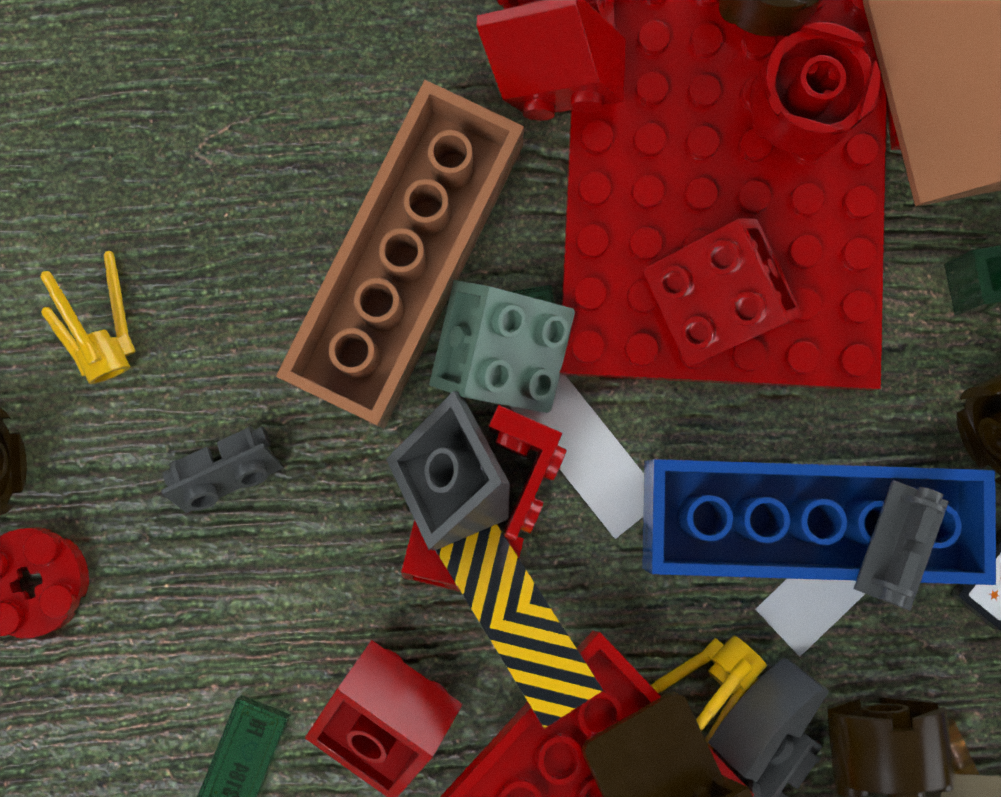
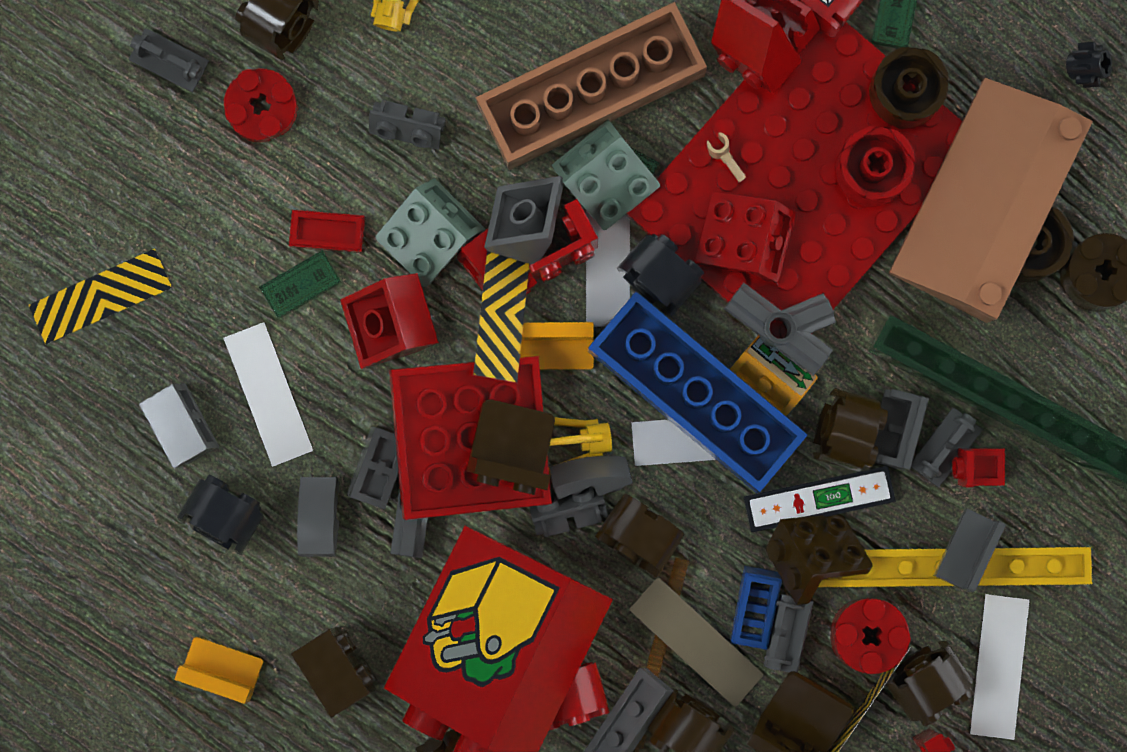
camera: 45 degrees right, 0 degrees up
dark grey hinge [853,480,949,611] -> none
none -> red tile [289,210,366,253]
none -> sand green bracket [375,178,485,287]
none -> light orange panel [520,322,594,370]
none -> black brick [617,234,705,317]
none -> tan hand [707,132,746,182]
none -> dark grey piece [724,283,836,376]
none -> panel [730,336,818,416]

